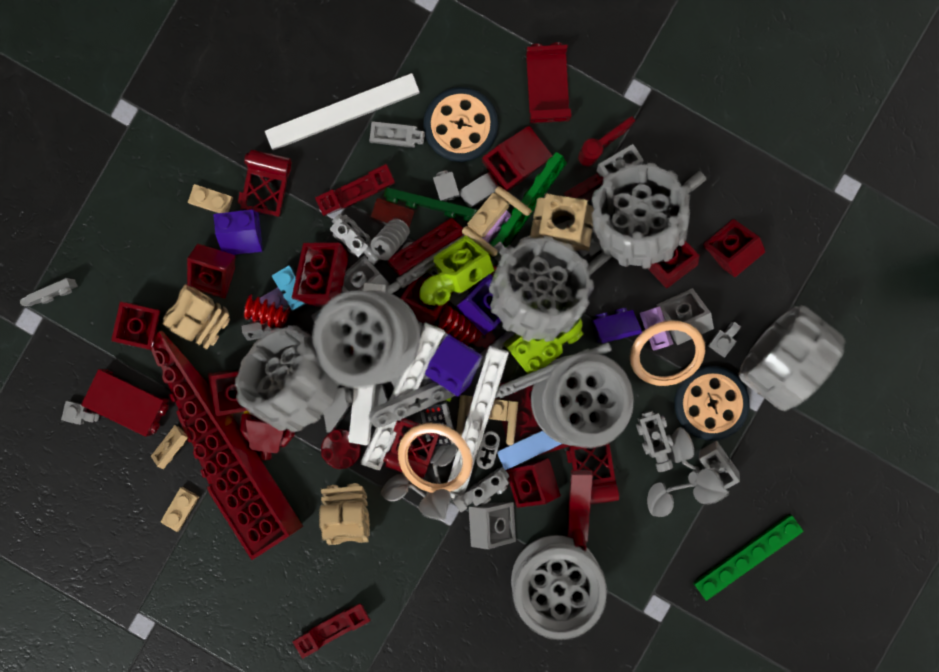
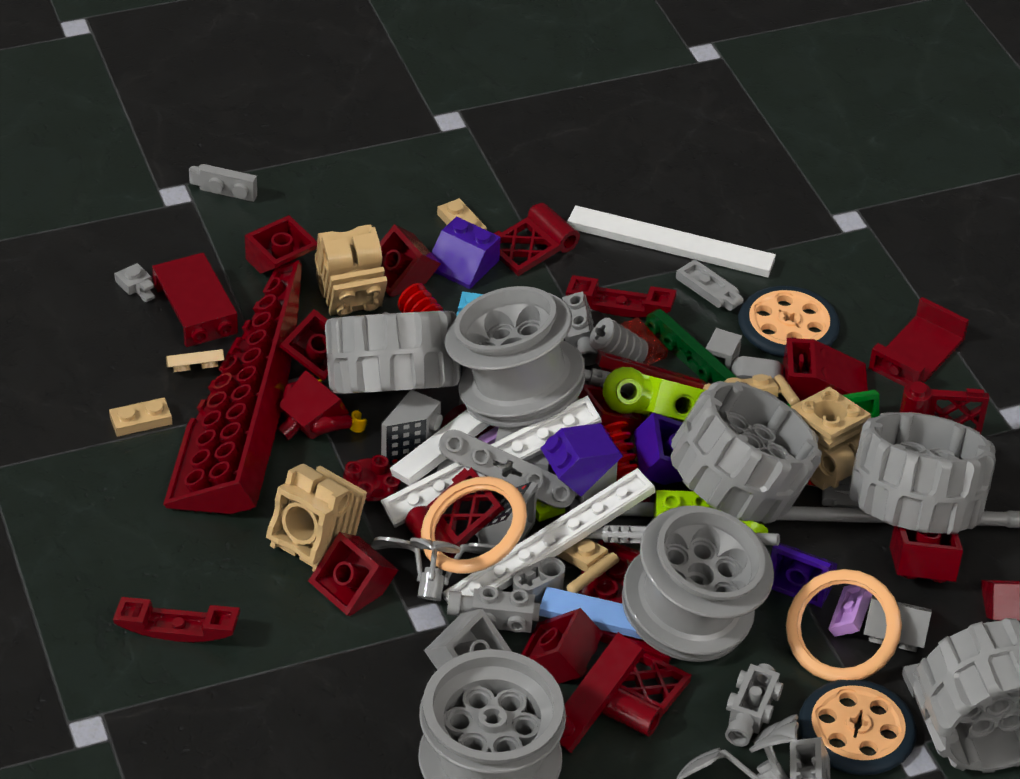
camera: 40 degrees right, 45 degrees down
none -> dark red slope [308,532,398,616]

